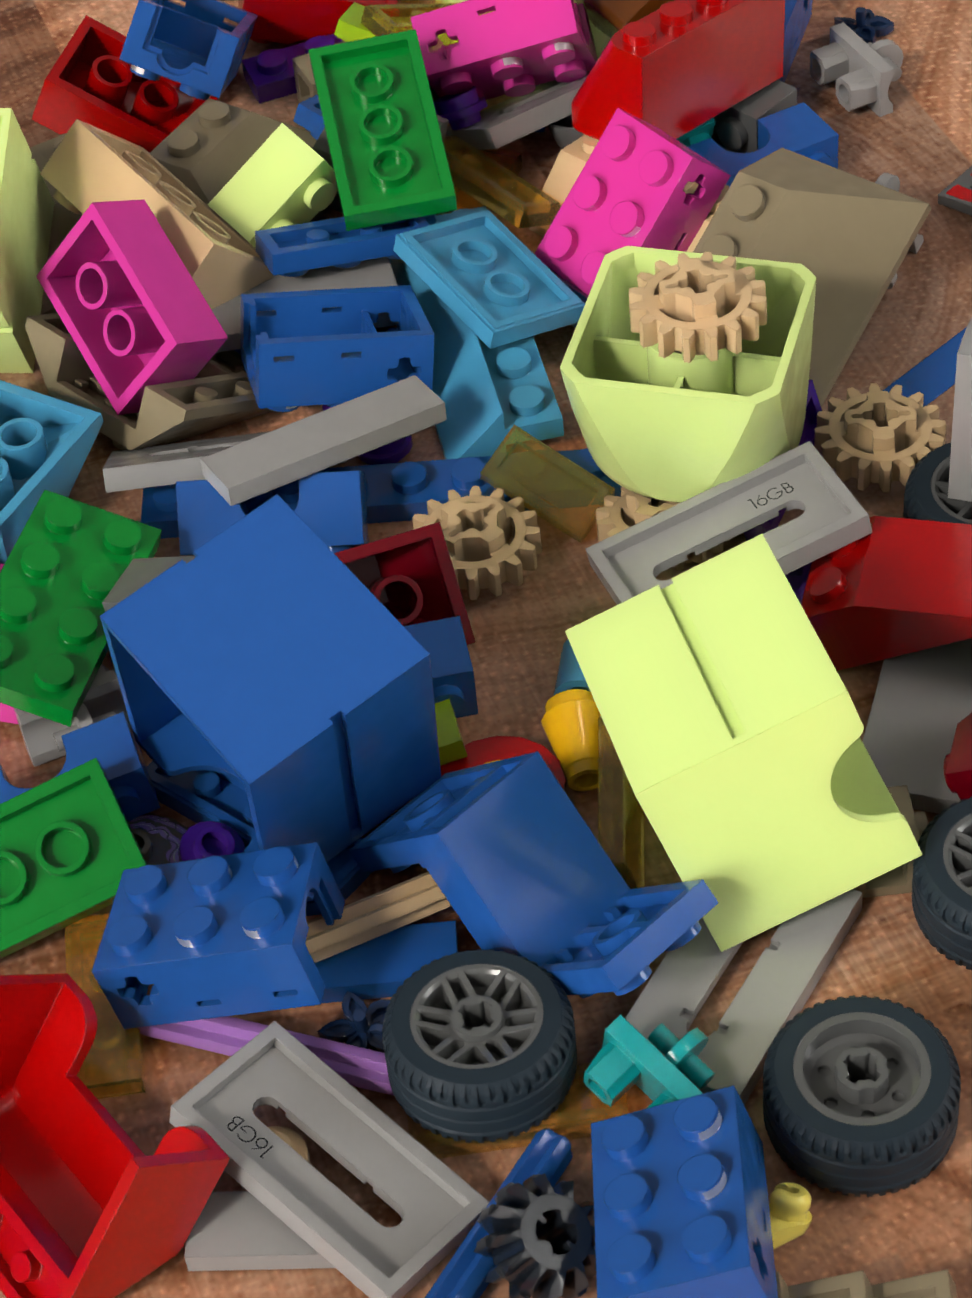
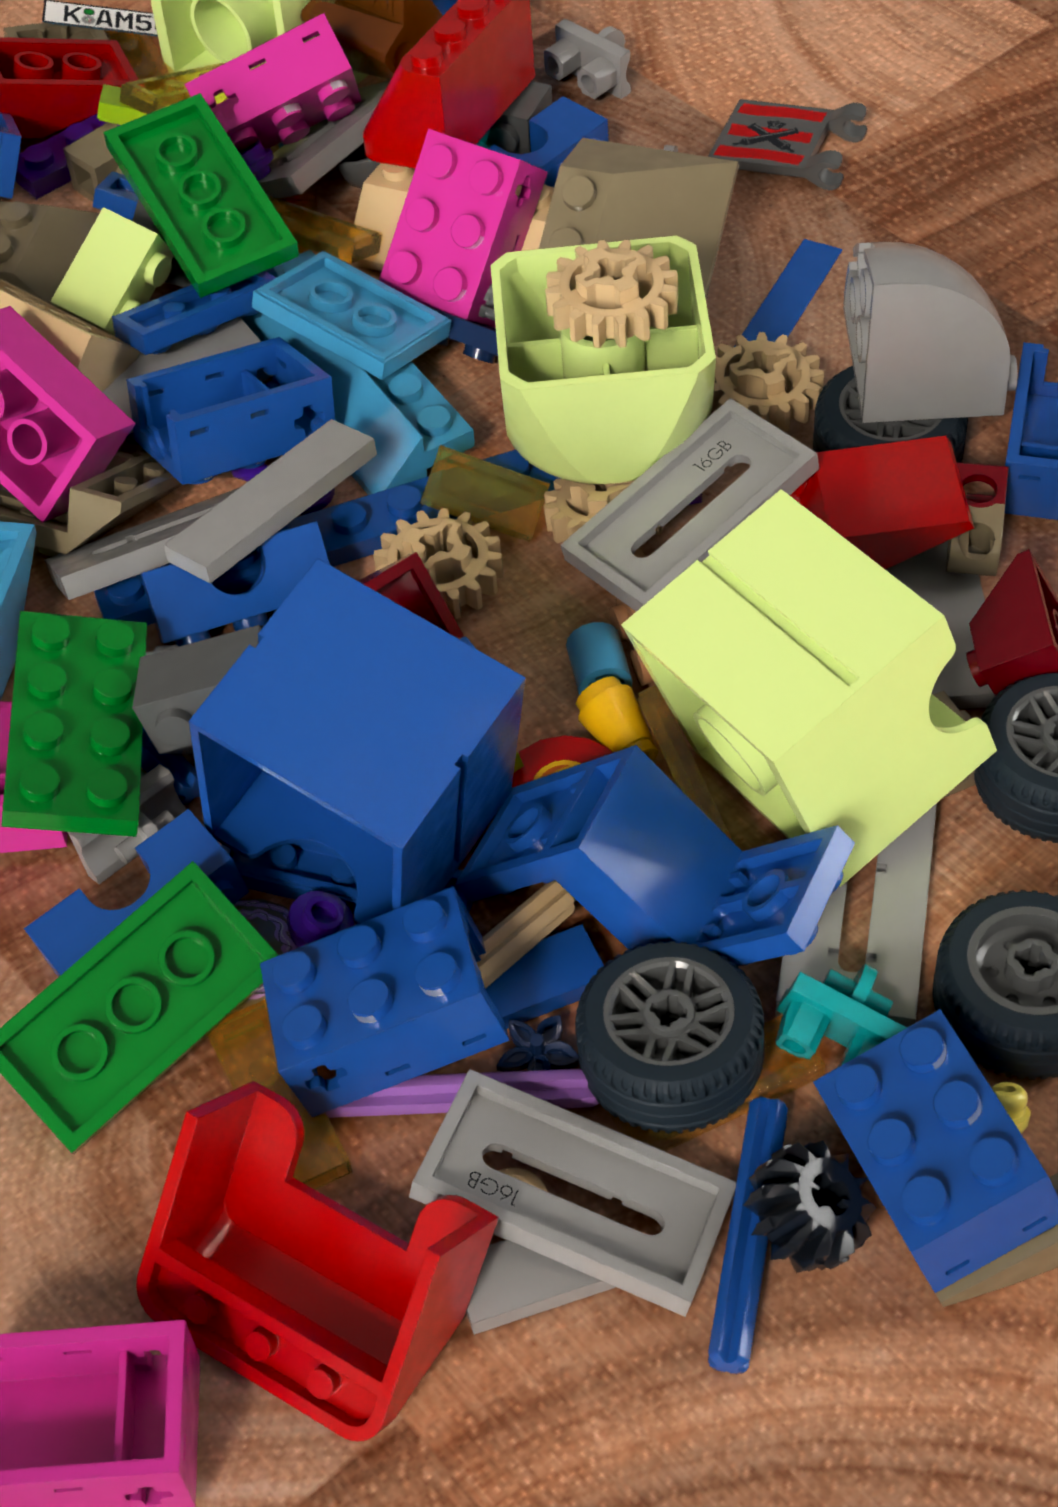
camera: 20 degrees left, 5 degrees up
dark blue plant [834,7,894,43] -> none

